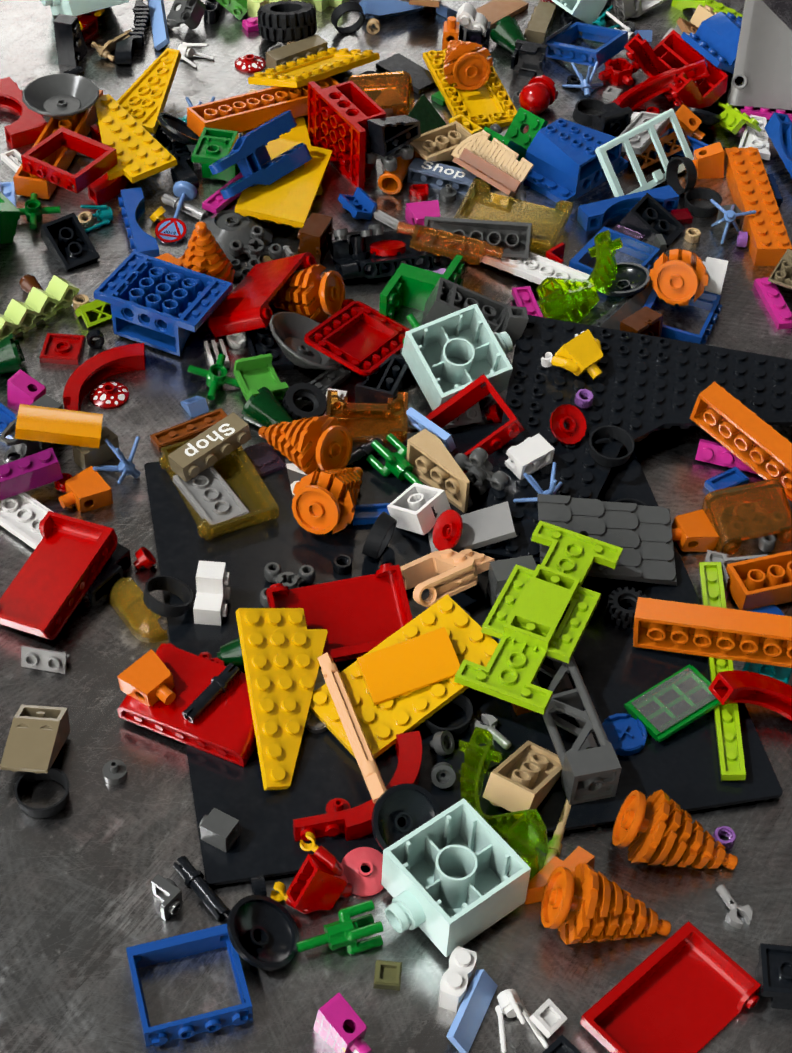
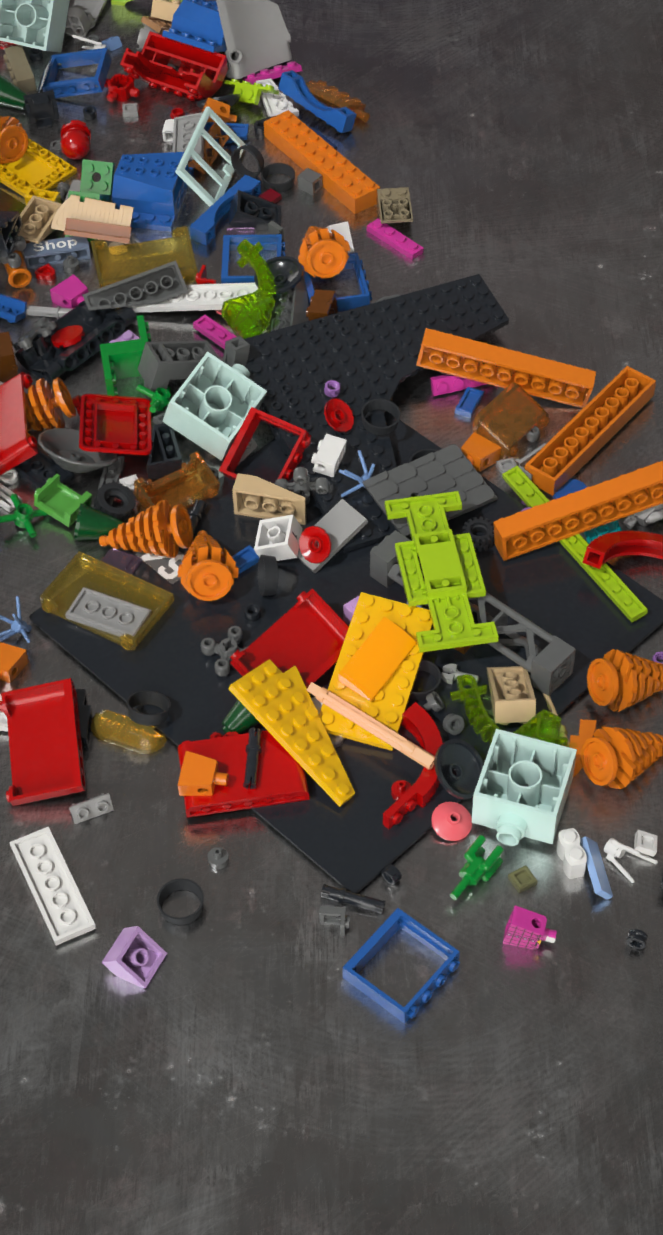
camera: 30 degrees left, 5 degrees up
dark tan slope [0,704,70,774] -> none
red tile [133,547,156,569] -> none
dark orange tile [150,408,228,452] -> none
dark tan brick [168,412,251,482] -> none
medium blue slope [180,395,209,418] -> none
white brick [193,560,231,626] -> none
dark grey brick [199,808,240,853] -> none
black dish [227,895,299,970] -> none
red torso [270,832,352,914] -> none
green plant [366,433,424,485] -> none
clear orange plate [397,221,504,265] -> none
light nougat plate [400,549,495,607] -> none
light blue tile [406,407,456,452] -> none
red tile [486,403,503,423] -> none
yellow torso [541,329,604,380] -> none
medium blue plant [562,61,604,97] -> none
black tyre [573,98,606,127] -> none
teal plant [591,5,620,29] -> none
black panel [591,102,632,137] -> none
blue tile [602,713,647,756] -> none
red arch [611,59,711,111] -> none
clear piece [624,664,721,743] -> none
tan axle [684,227,701,244] -> none
orange torso [685,142,724,179] -> none
medium blue plant [710,199,756,244] -> none
medium lavender axle [736,231,748,248] -> none

